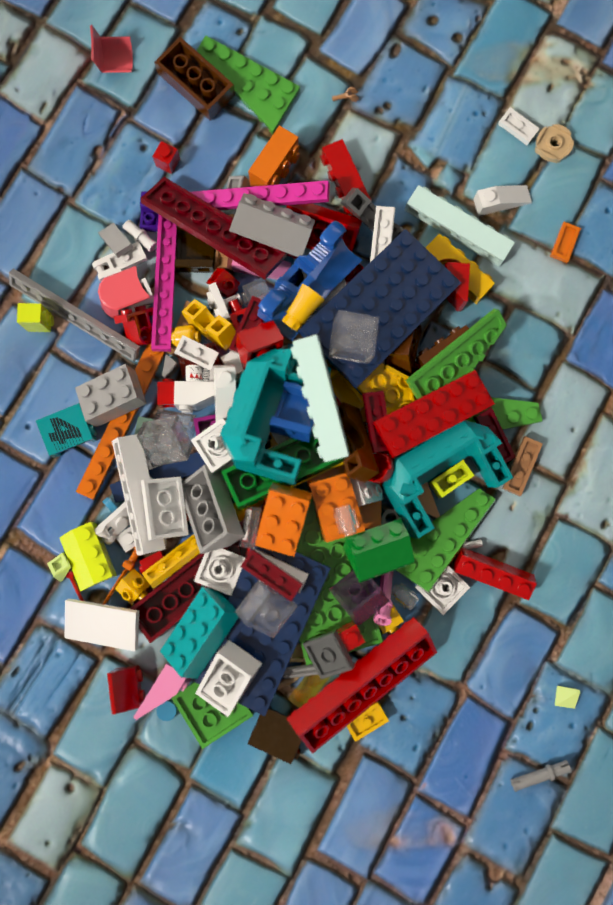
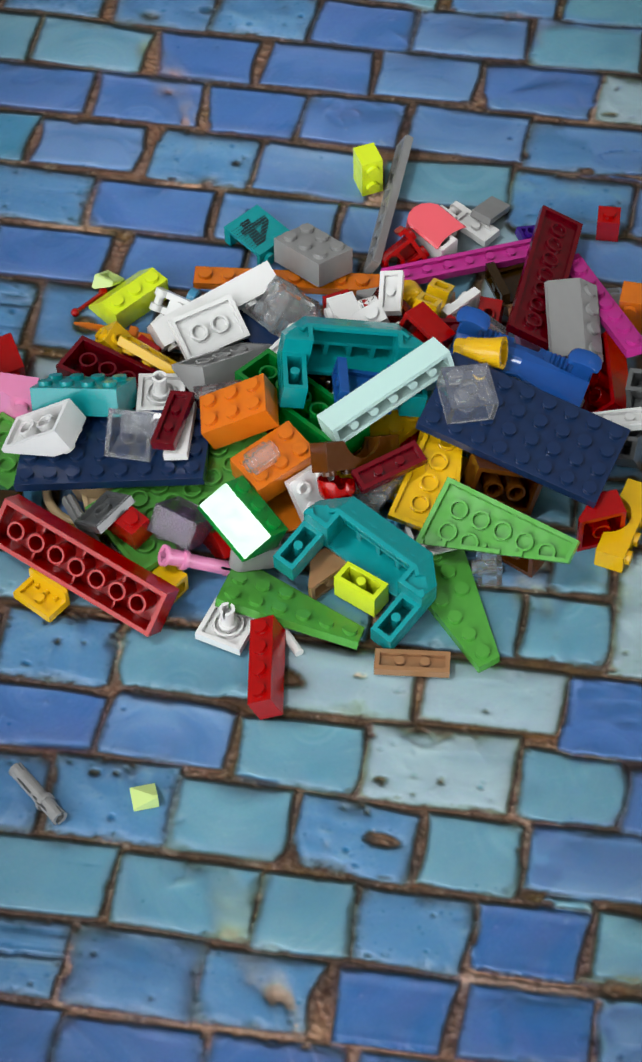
camera: 75 degrees right, 30 degrees down
white tile [65,599,139,651] -> none
white pin [123,220,157,252] -> none
red plate [373,370,495,458] -> none
clear brick [391,582,419,611] -> none
dark red plate [473,407,516,463] -> none

